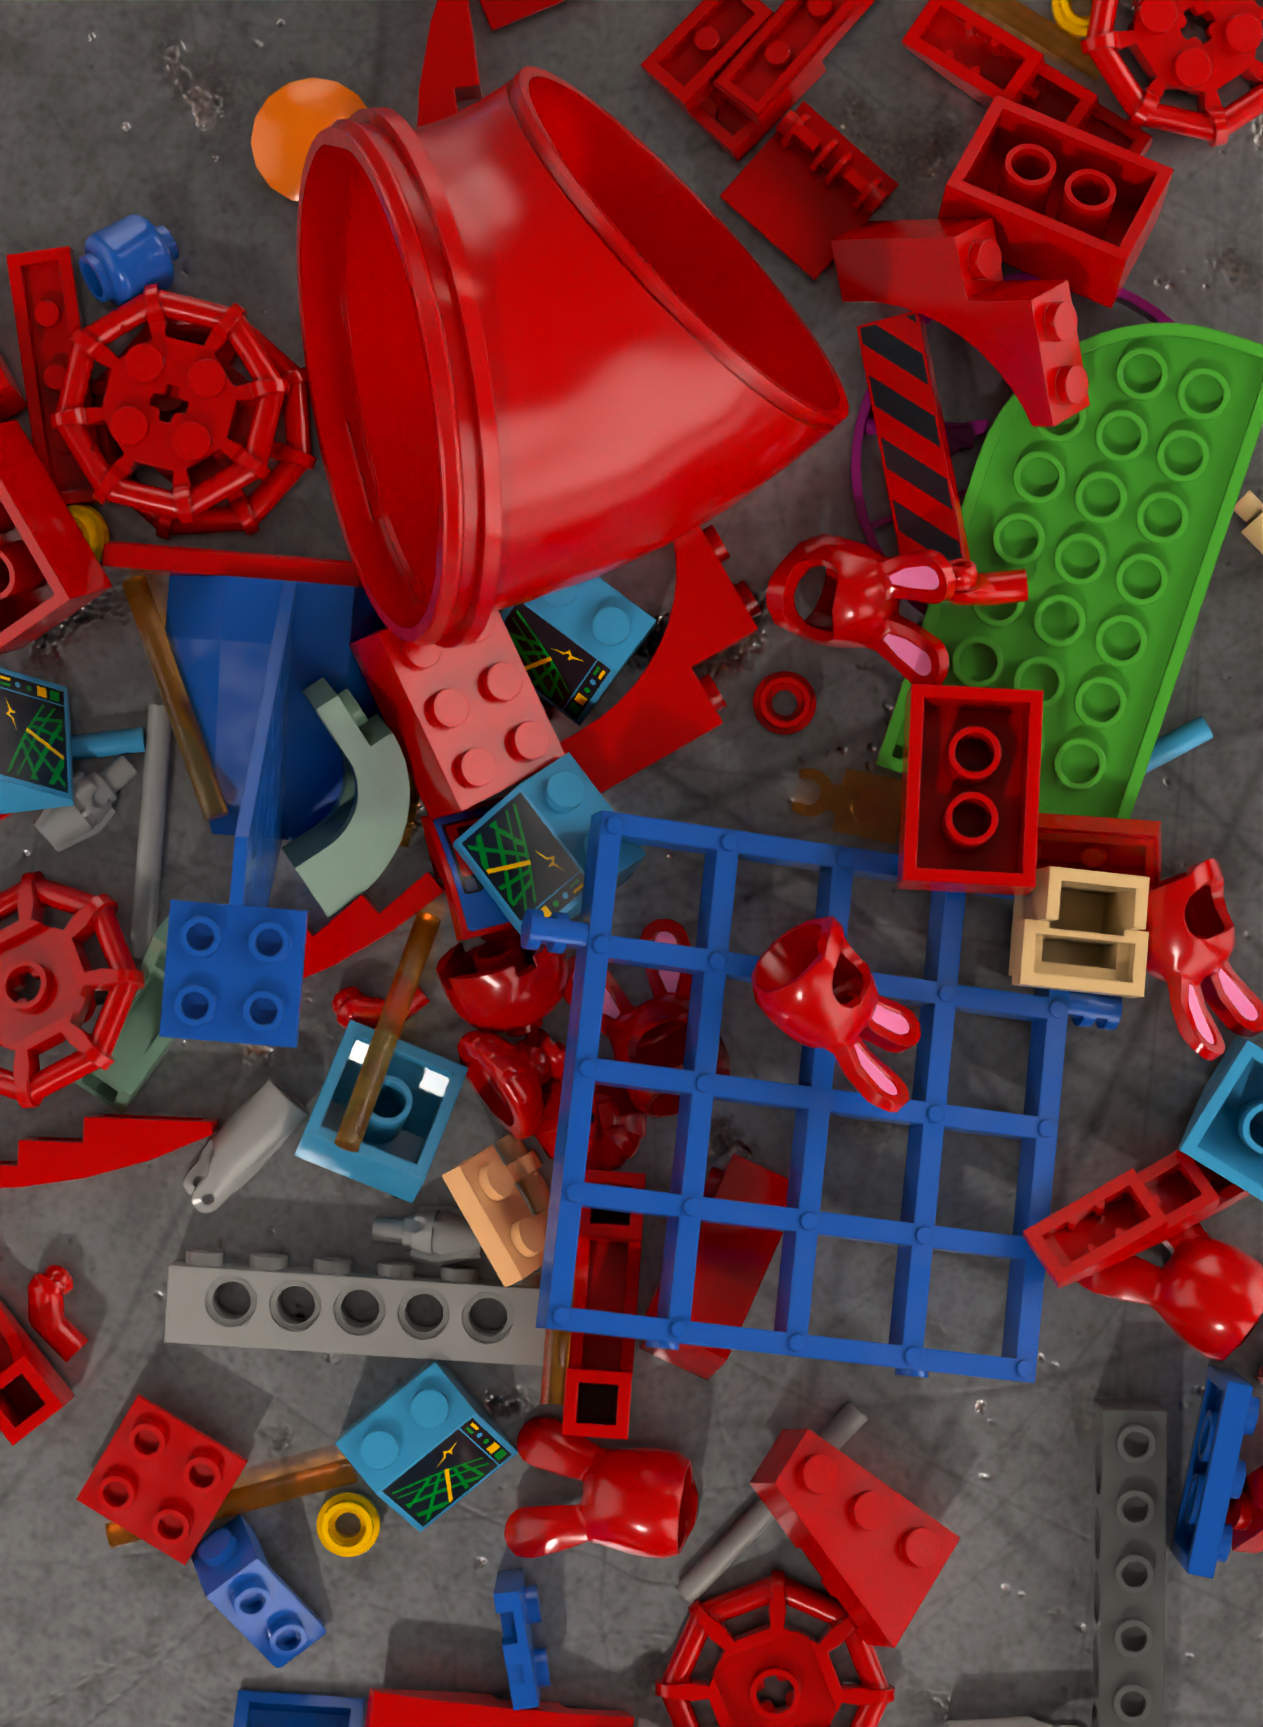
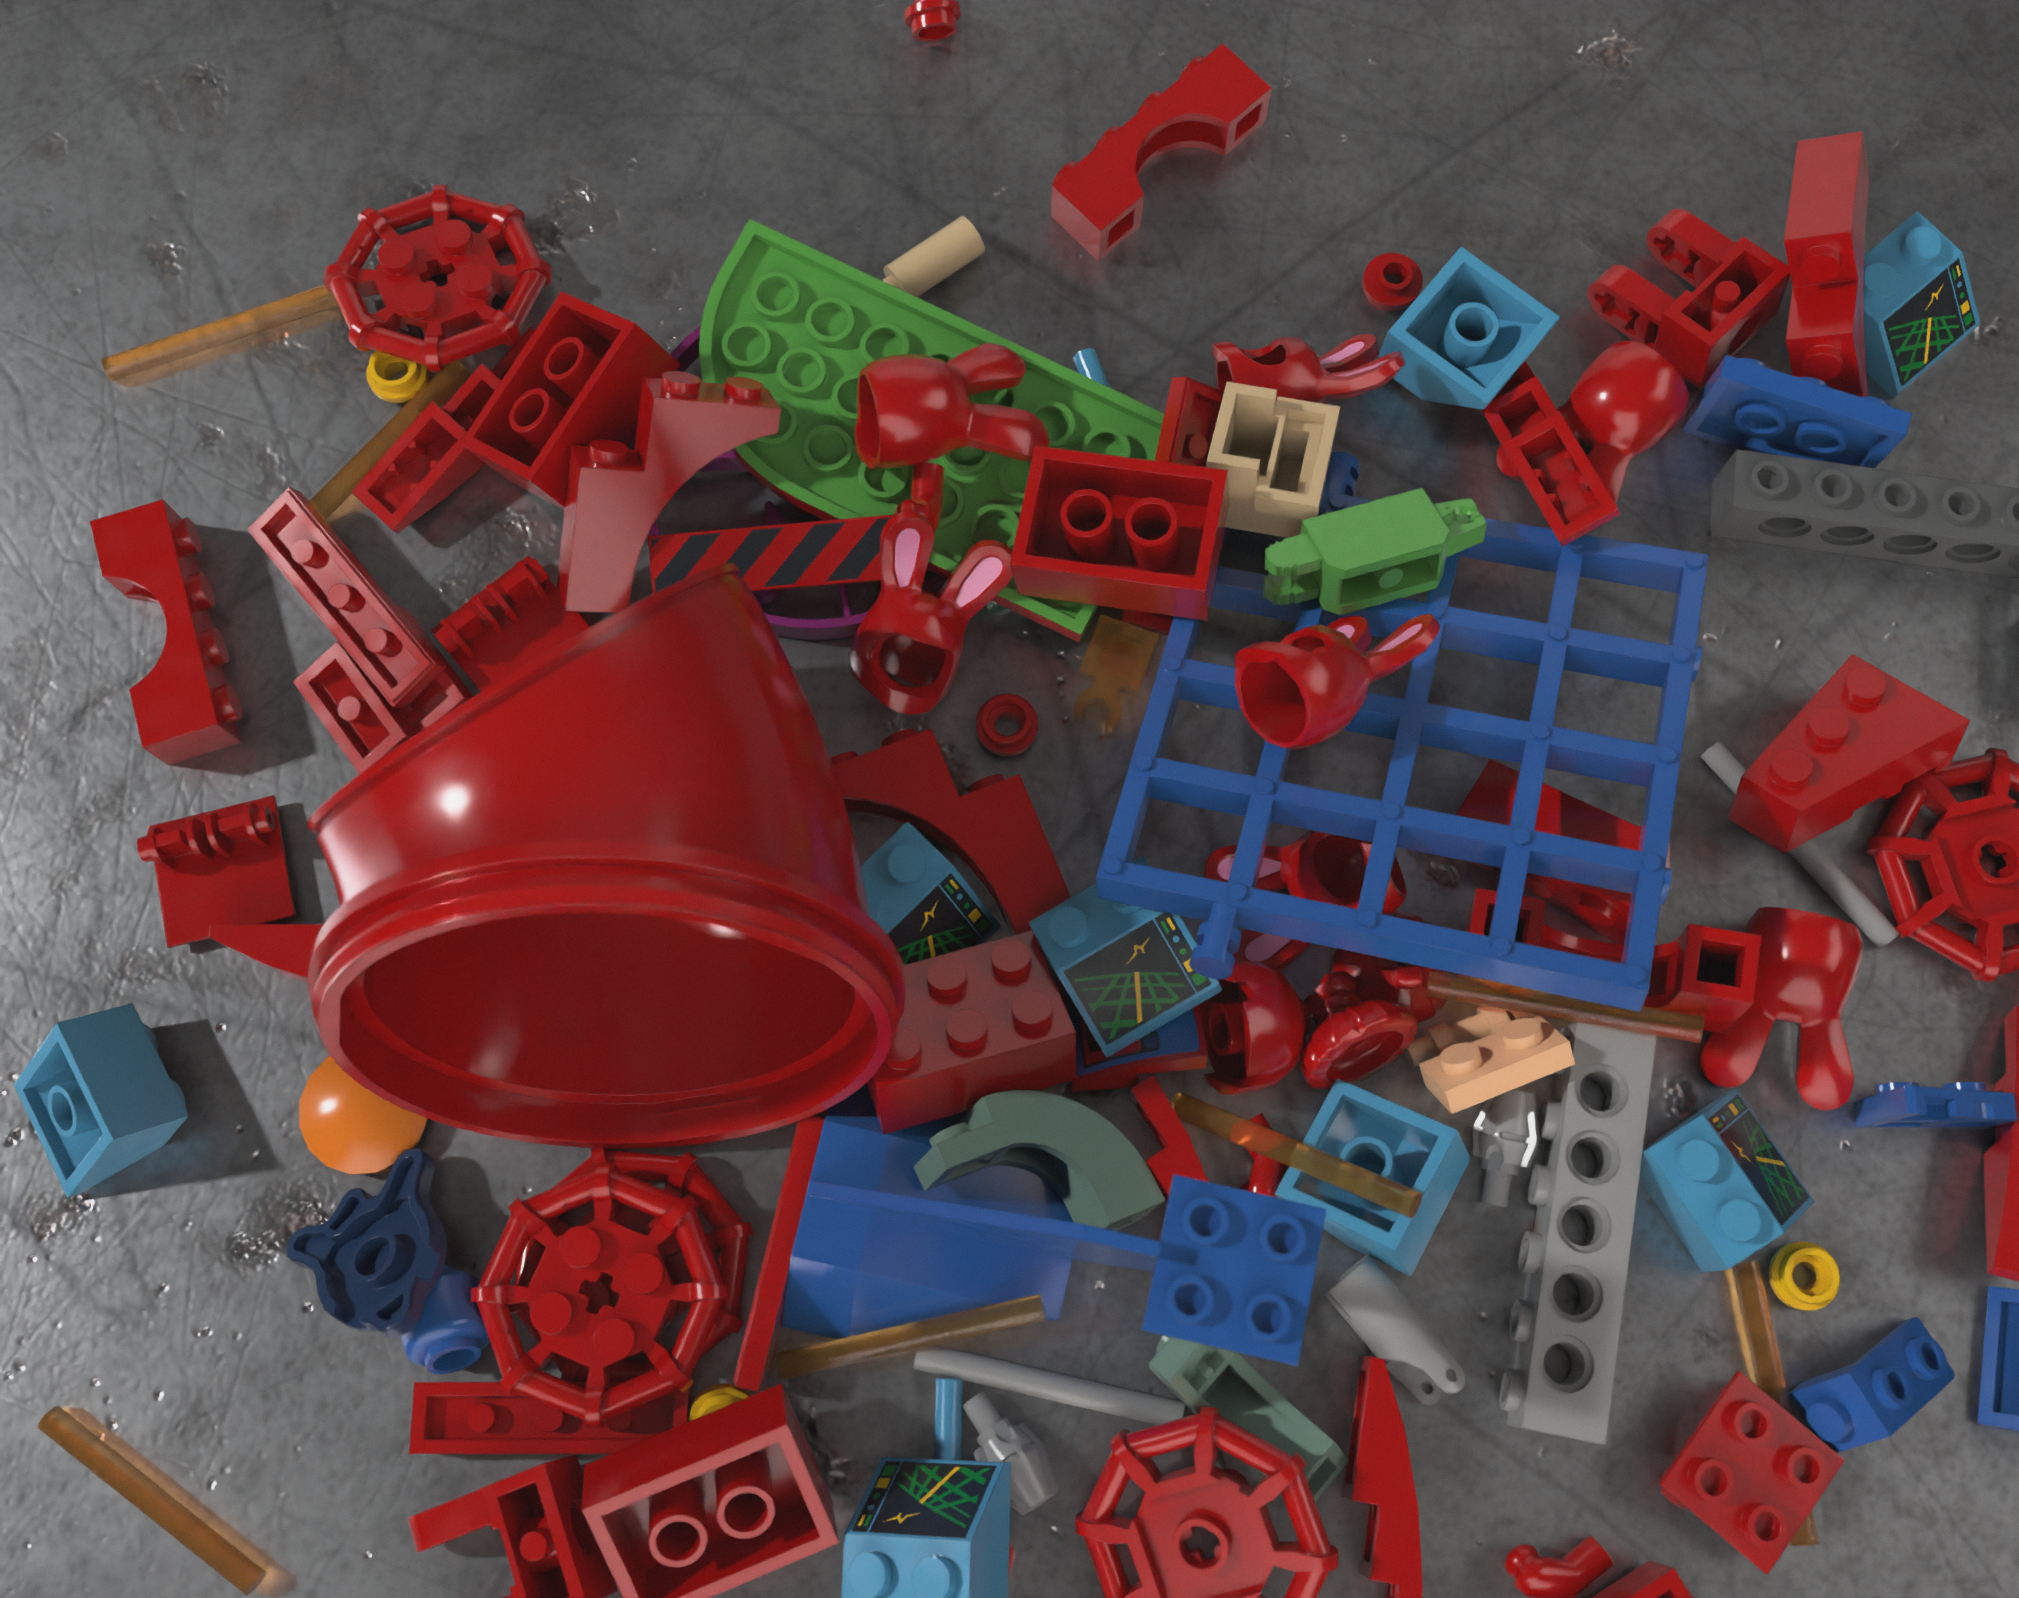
camera: 80 degrees left, 15 degrees down
none -> dark blue tile [286,1148,447,1338]
none -> red piece [854,343,1050,470]
none -> bright green hinge [1263,487,1487,615]

